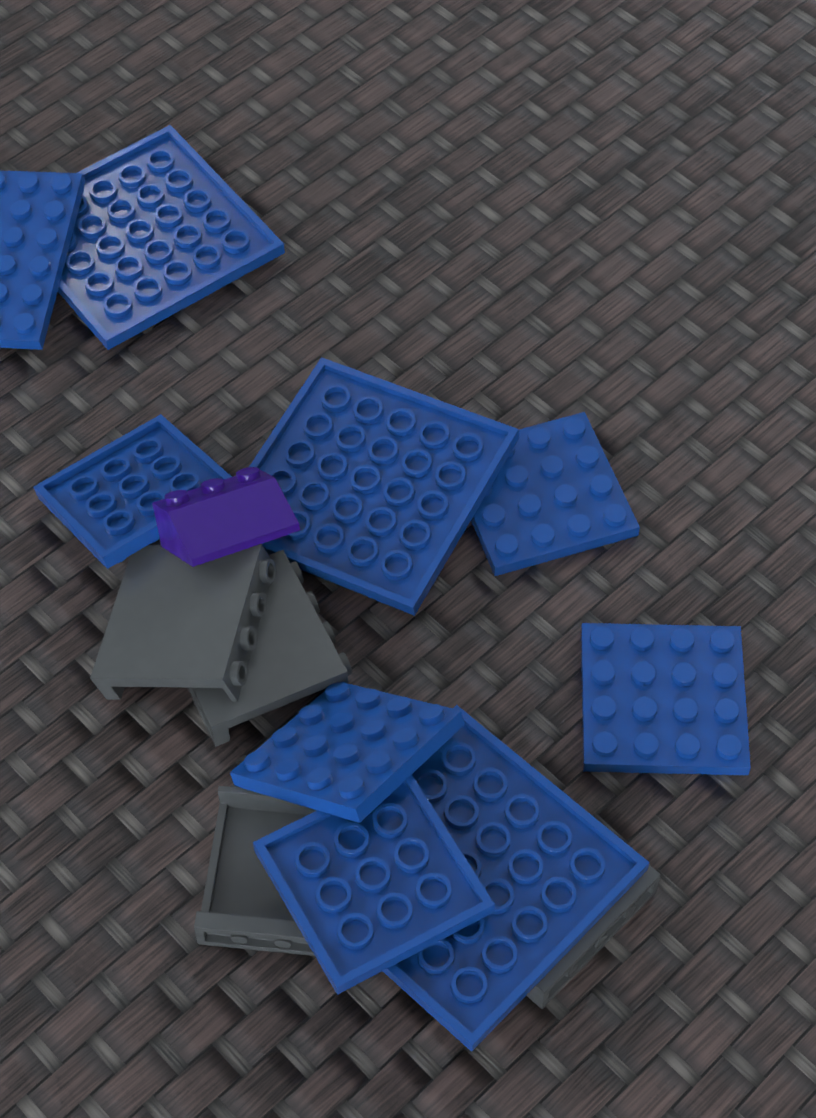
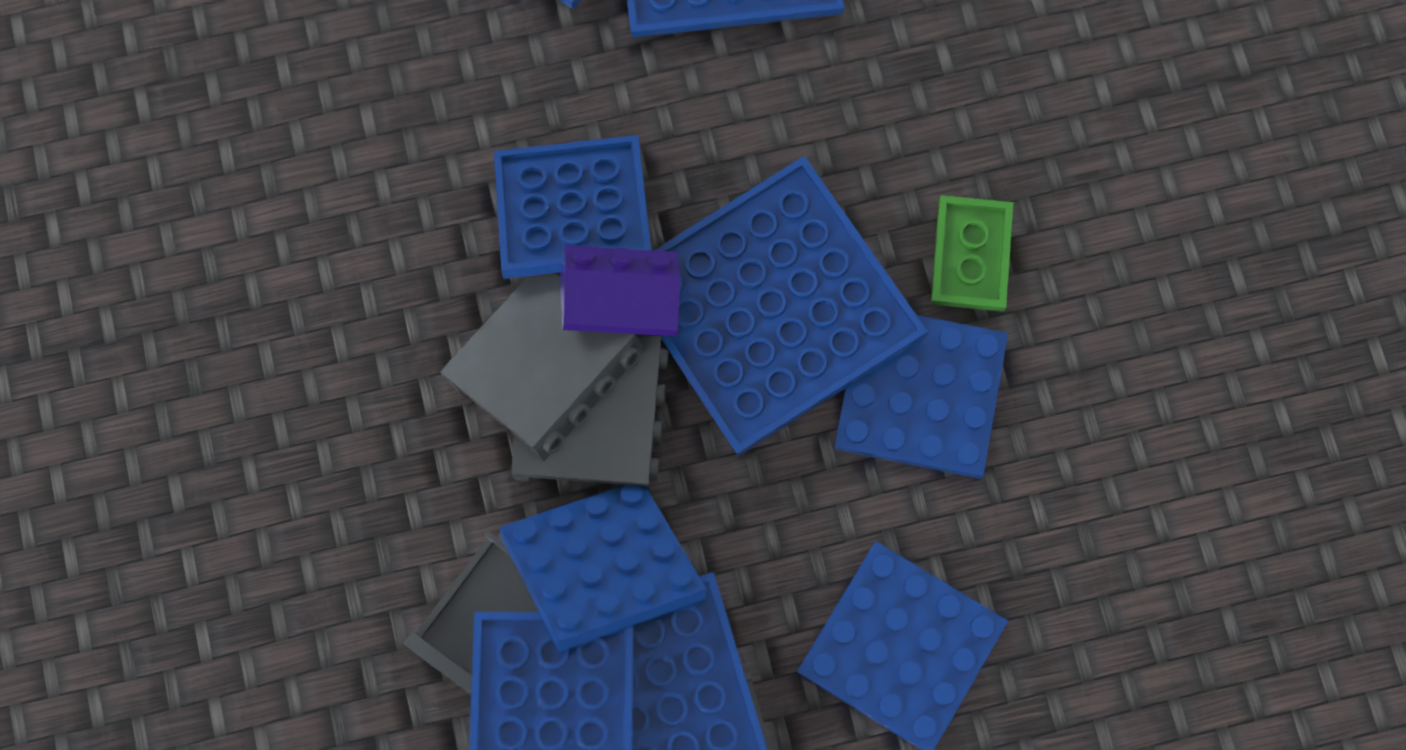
camera: 30 degrees right, 20 degrees up
none -> bright green plate [930,195,1013,312]

